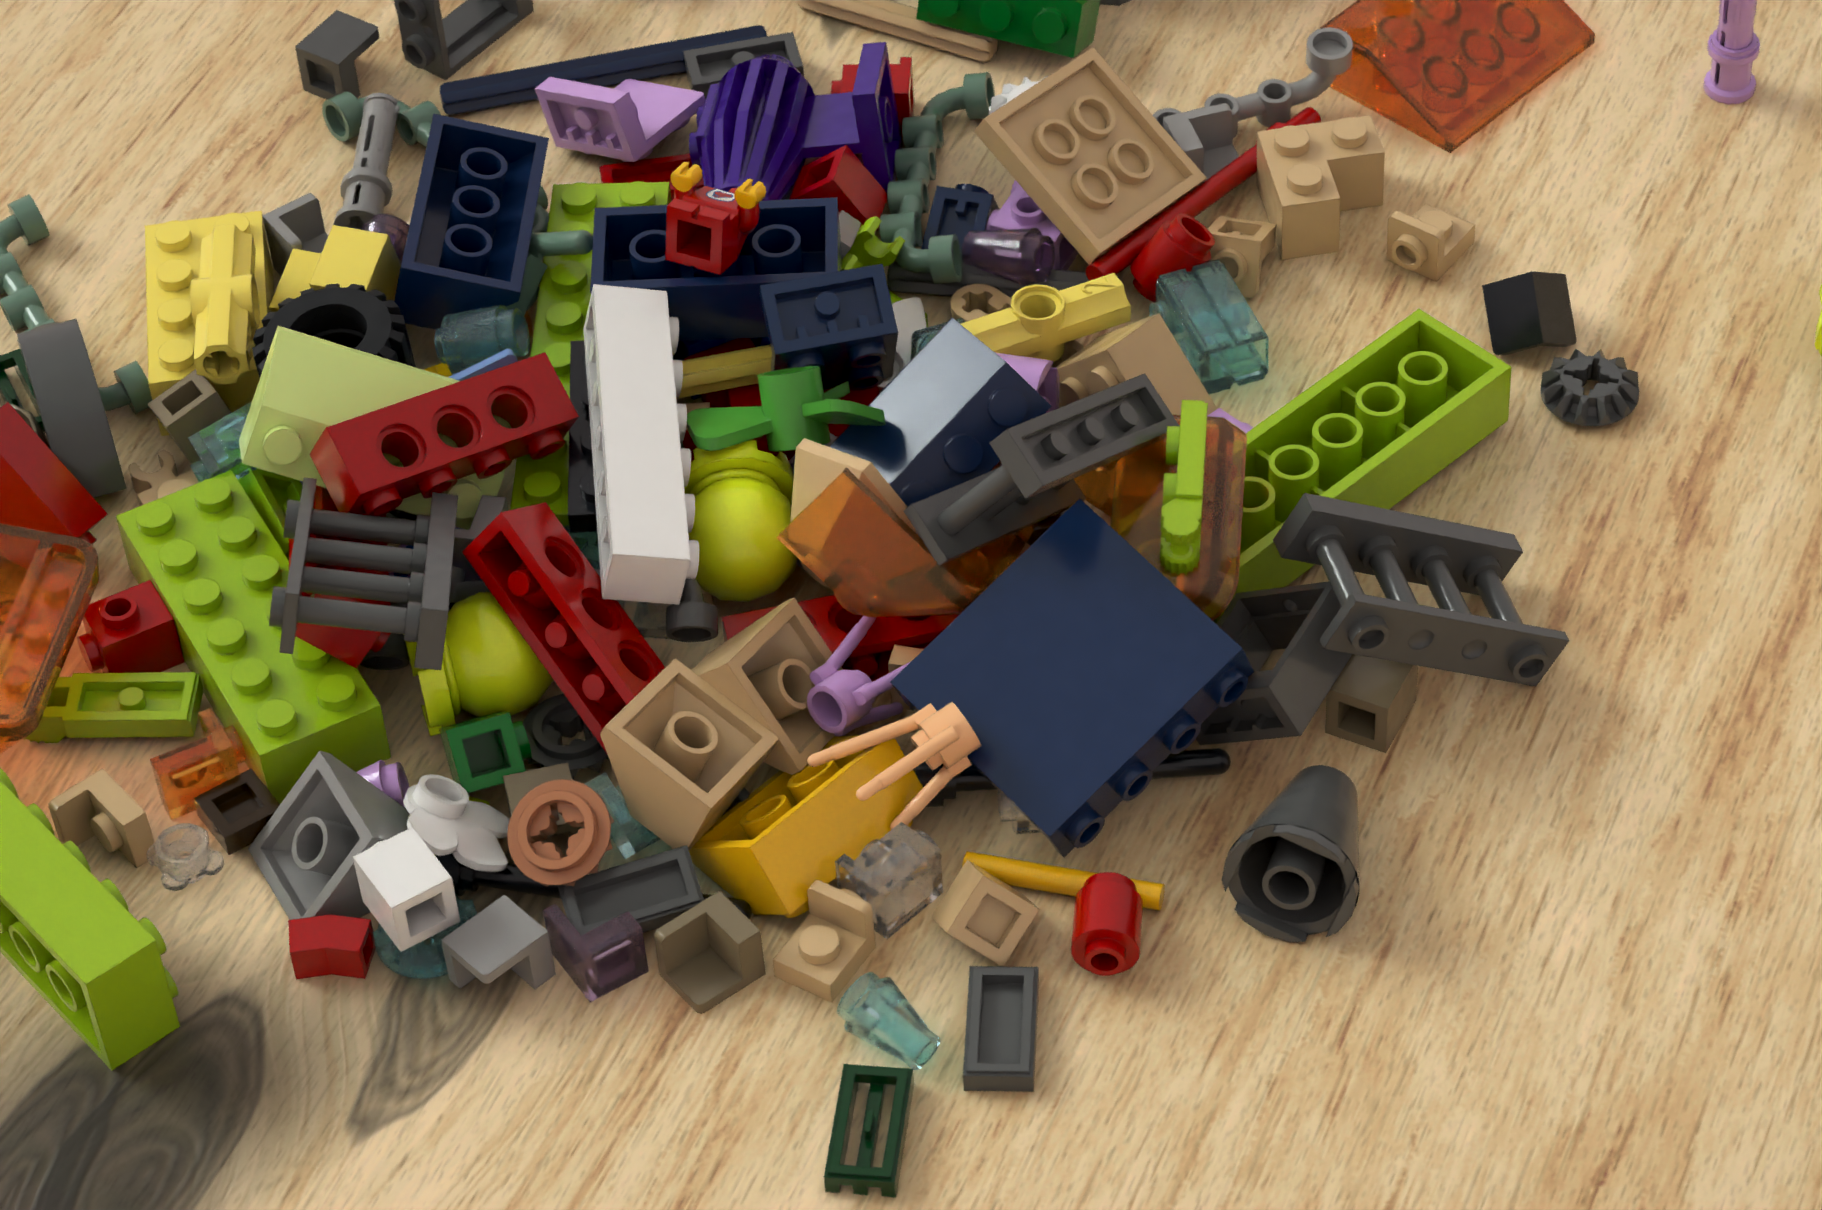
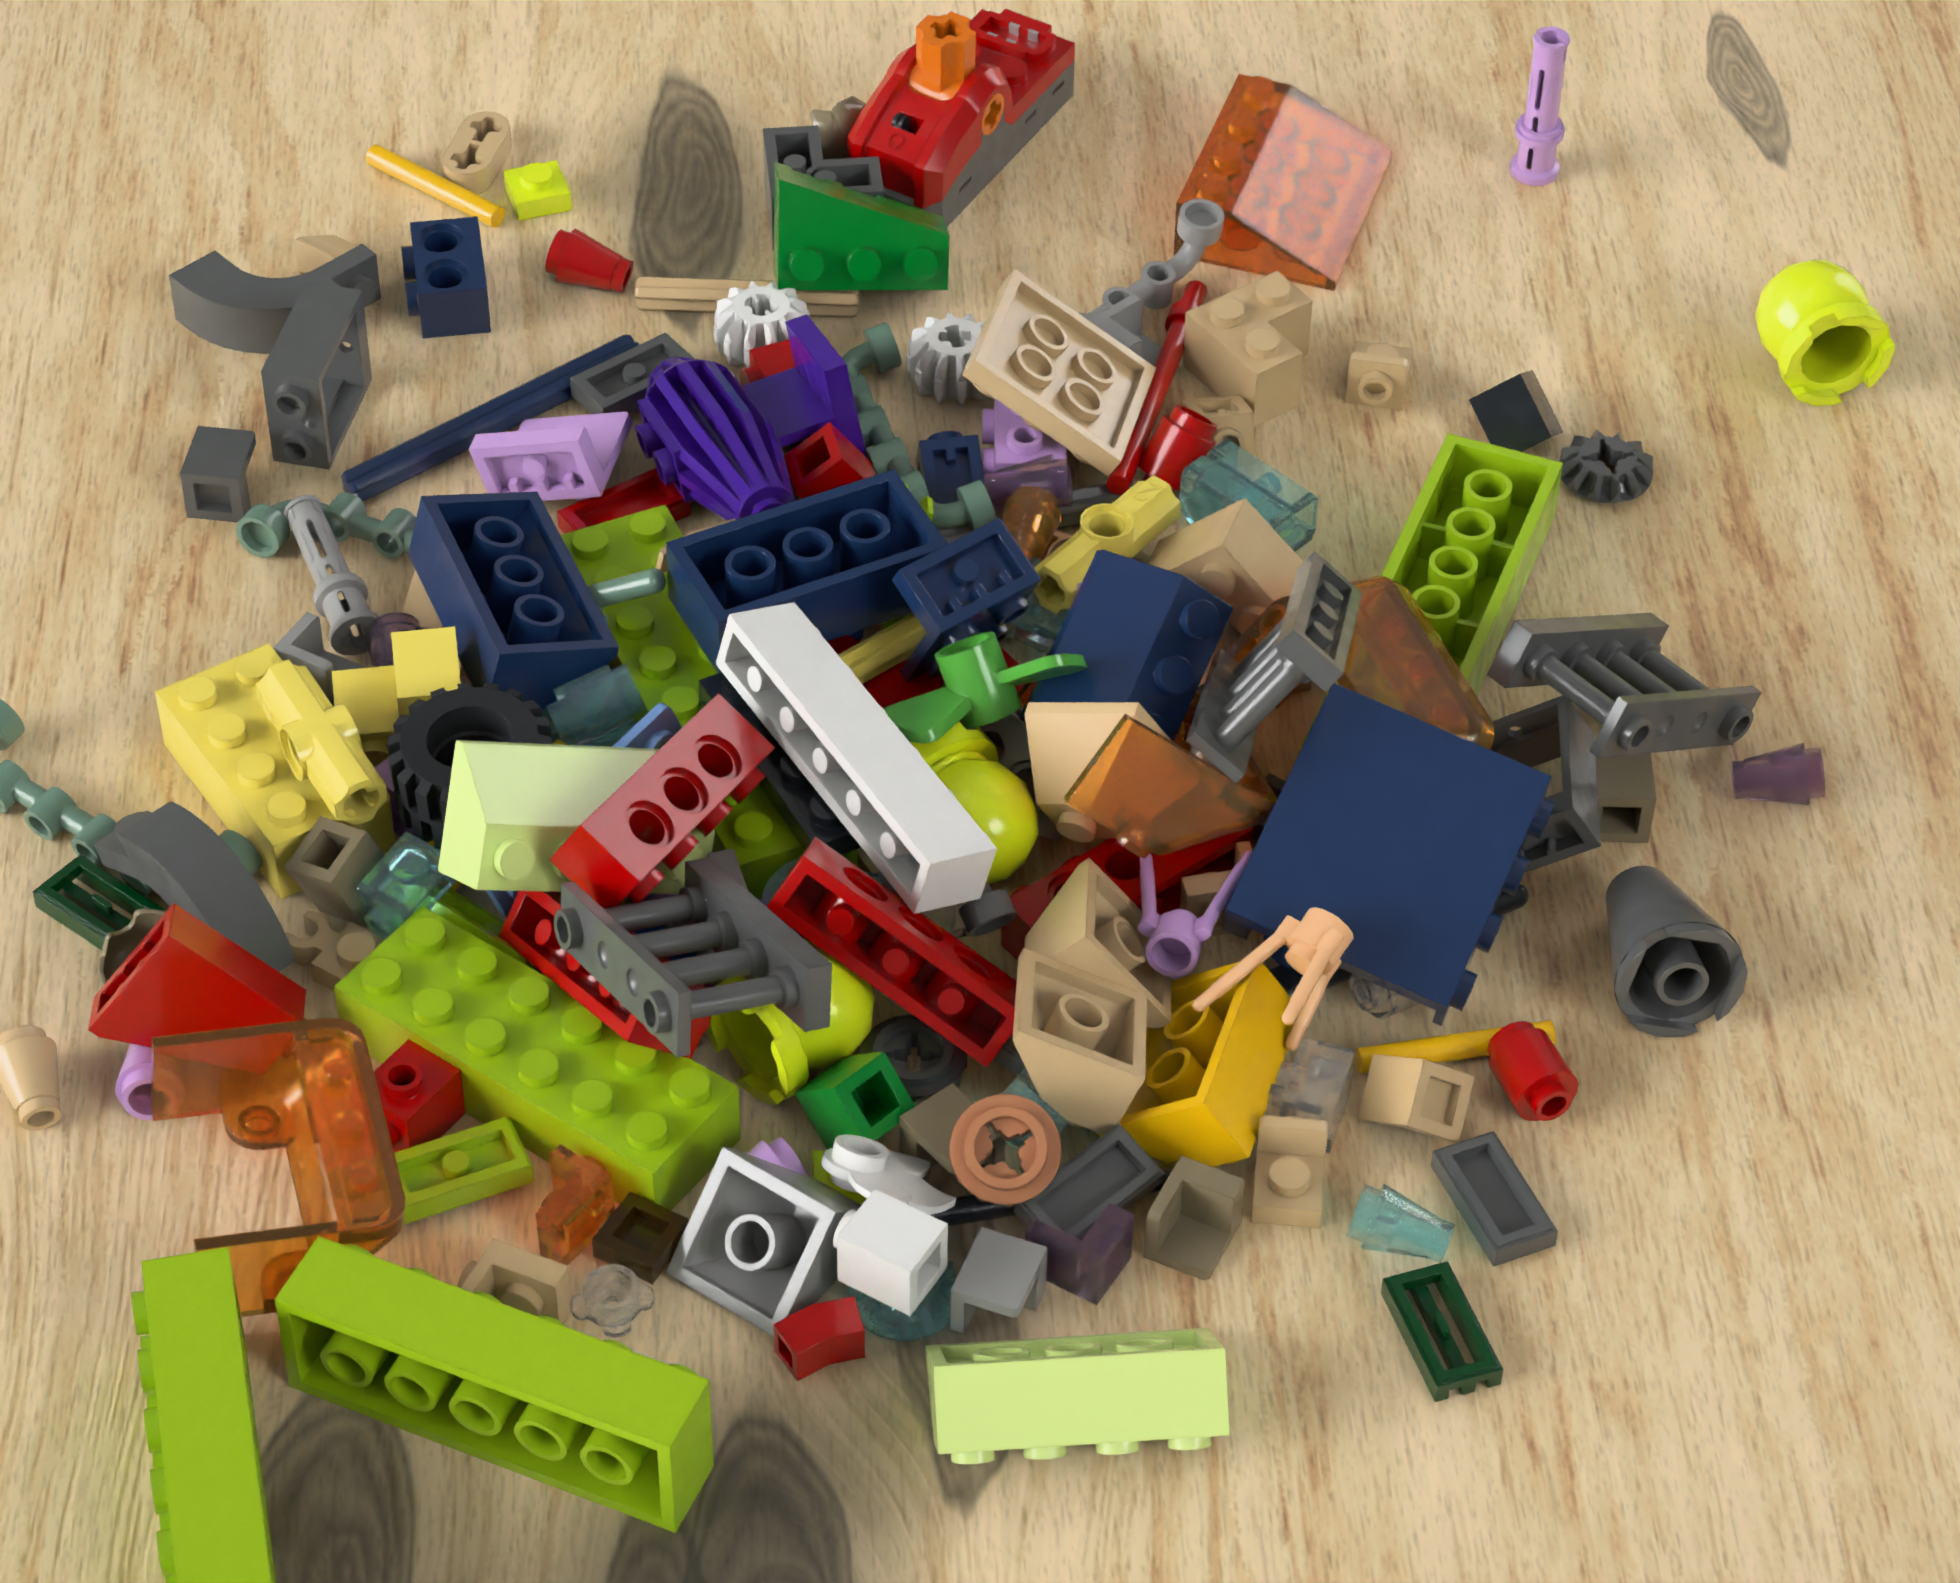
camera: 30 degrees left, 0 degrees up
red piece [665,162,766,275] -> none
lime hinge [1160,400,1208,575] -> none
none -> white gear [714,281,810,367]
none -> yellowish green slope [925,1328,1230,1464]
none -> clear orange cone [1002,486,1061,568]
none -> cone [1731,742,1825,805]

